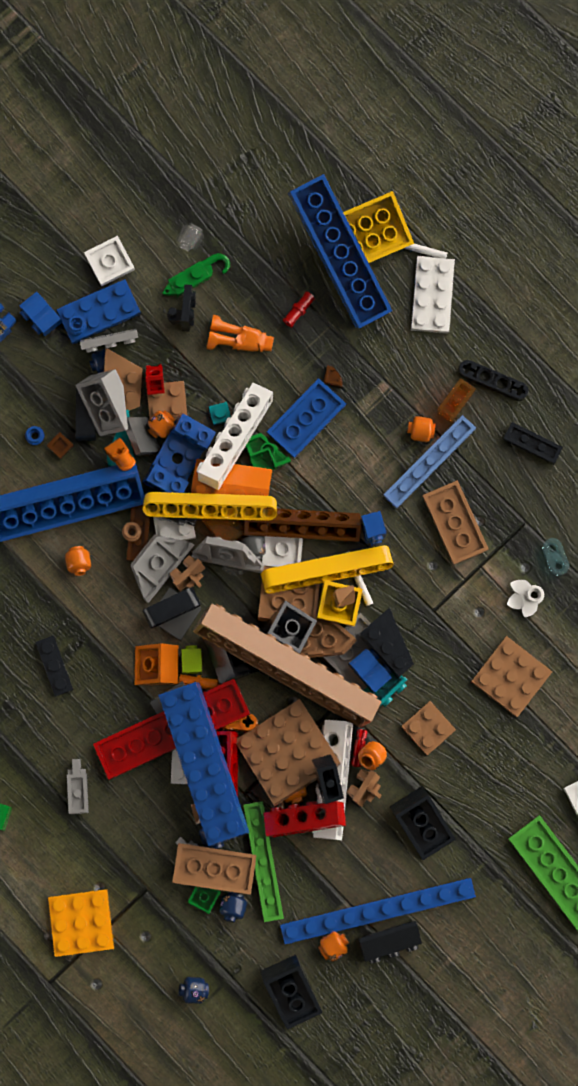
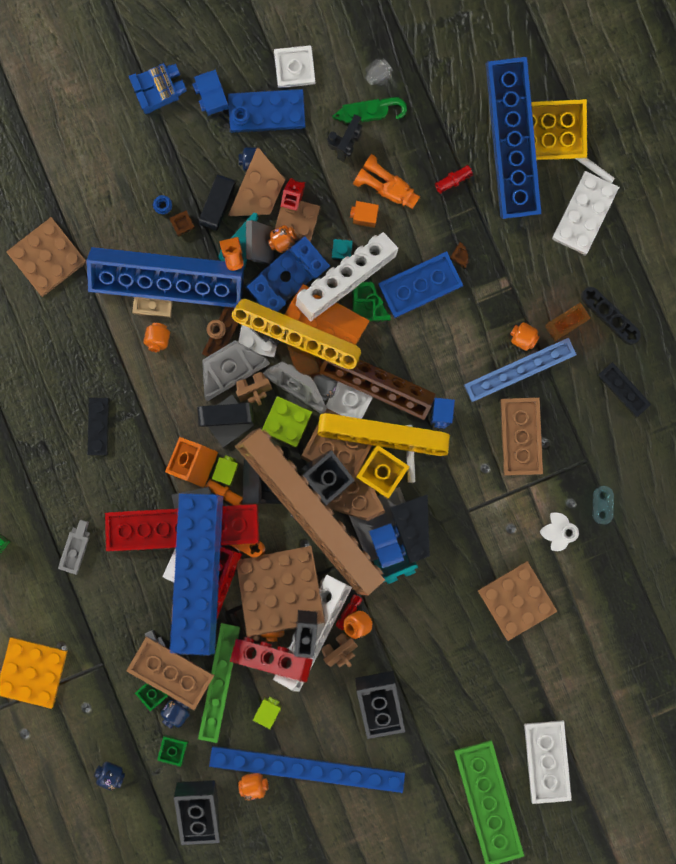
camera: 25 degrees right, 5 degrees up
light grey slope [76,369,128,436] -> none
light grey plate [80,329,138,352] -> none
medium nougat slope [333,585,355,608] -> none
black slope [357,920,422,964] -> none
medium nougat plate [401,701,456,756] -> none
none -> tan plate [132,297,173,318]
none -> green piece [157,735,188,767]
none -> lime brick [253,696,282,729]
none -> lime brick [262,396,313,448]
none -> orange brick [350,201,379,228]

